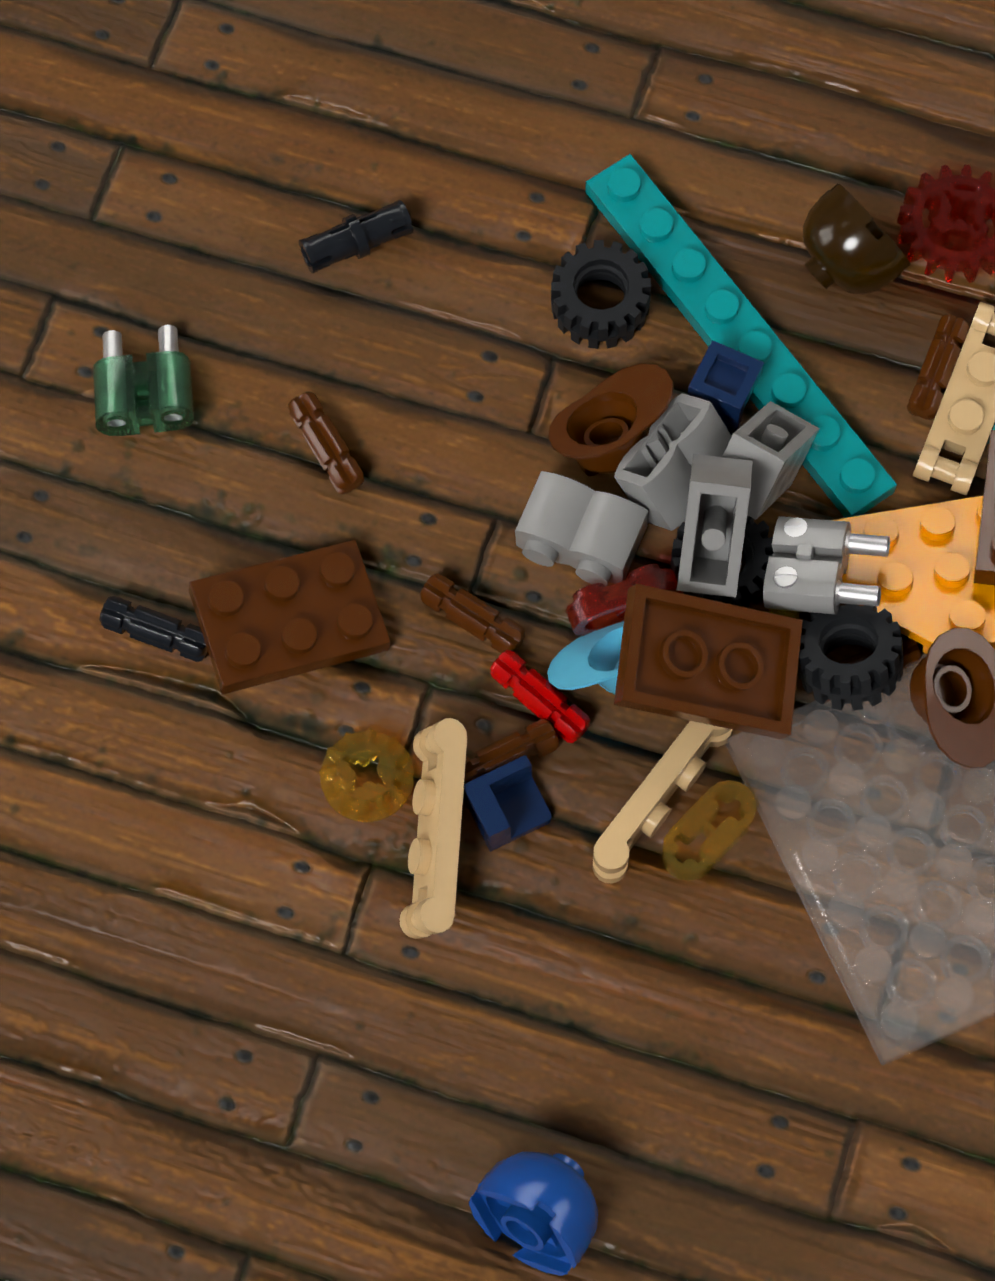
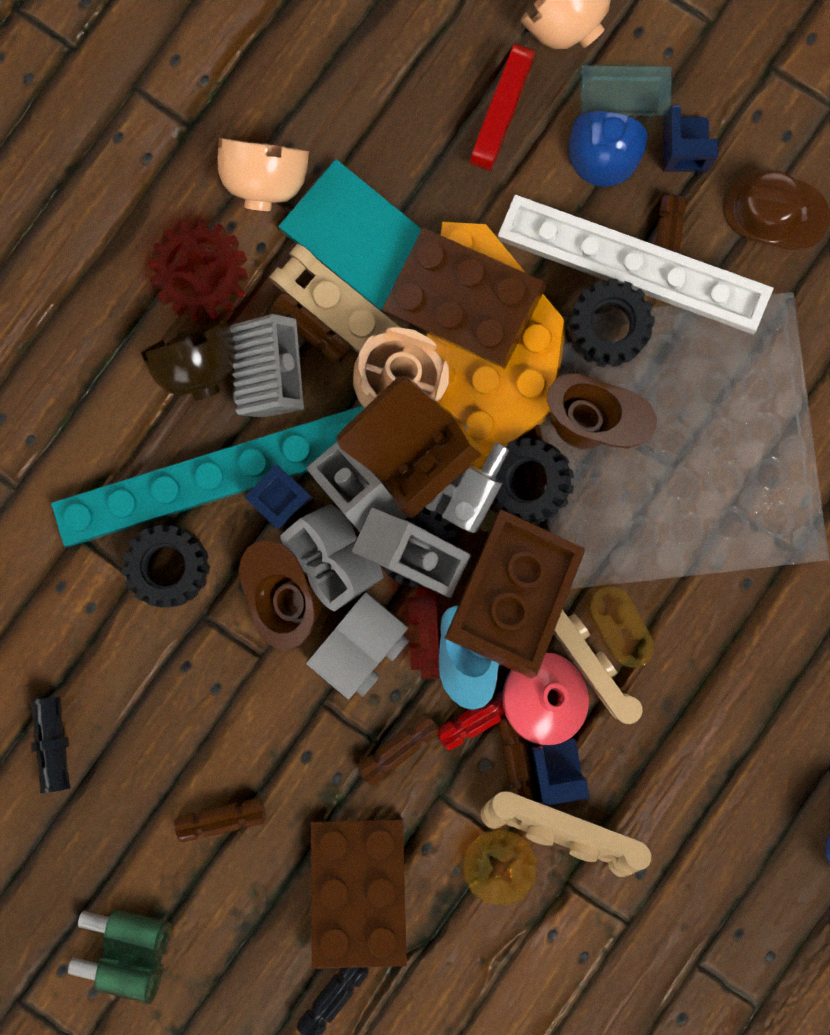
camera: 75 degrees left, 15 degrees up
none -> light grey brick [229,314,304,417]
none -> reddish brown bracket [336,376,482,519]
none -> light nougat cylinder [353,327,449,408]
none -> coral dish [502,652,589,745]

